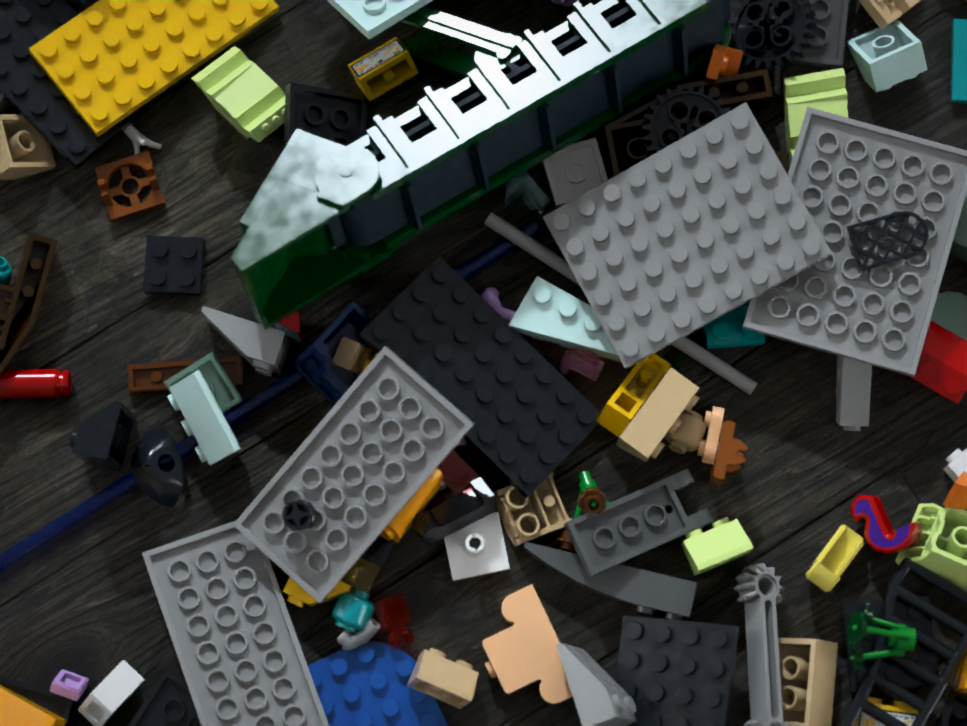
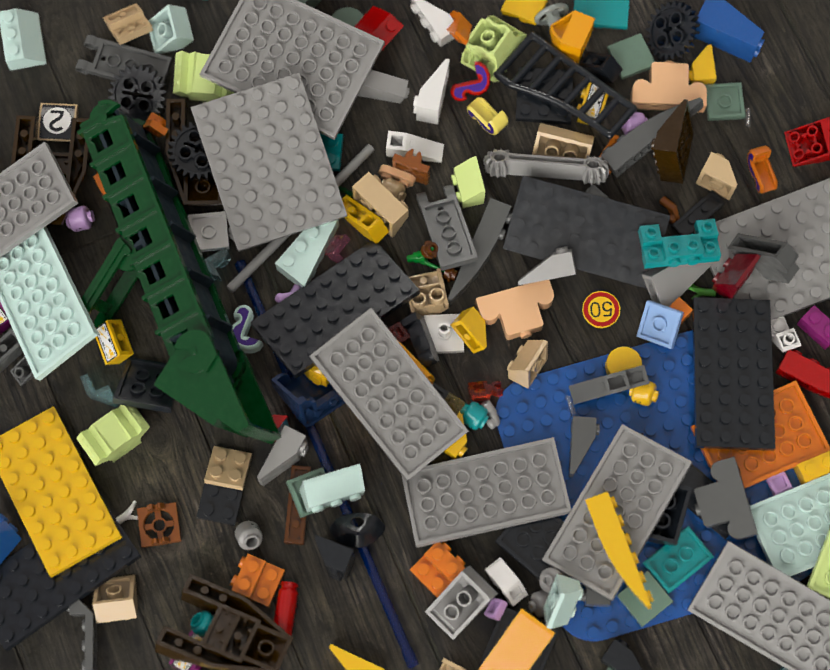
camera: 85 degrees left, 5 degrees down
black wheel [282,500,316,530] -> none
tan slope [333,337,372,375] -> none
black window [847,211,929,272] -> none
plant [847,601,916,675] -> none
none -> clear light blue slope [80,374,119,408]
none -> tan plate [204,446,252,491]
none -> orange plate [230,554,285,607]
none -> light aqua animal [232,305,263,353]
none -> light grey head [235,521,263,550]
none -> white slope [386,131,444,163]
none -> orange plate [410,542,466,598]
none -> white slope [413,59,450,125]
none -> light grey slope [425,565,498,640]
none -> yellow slope [450,306,487,354]

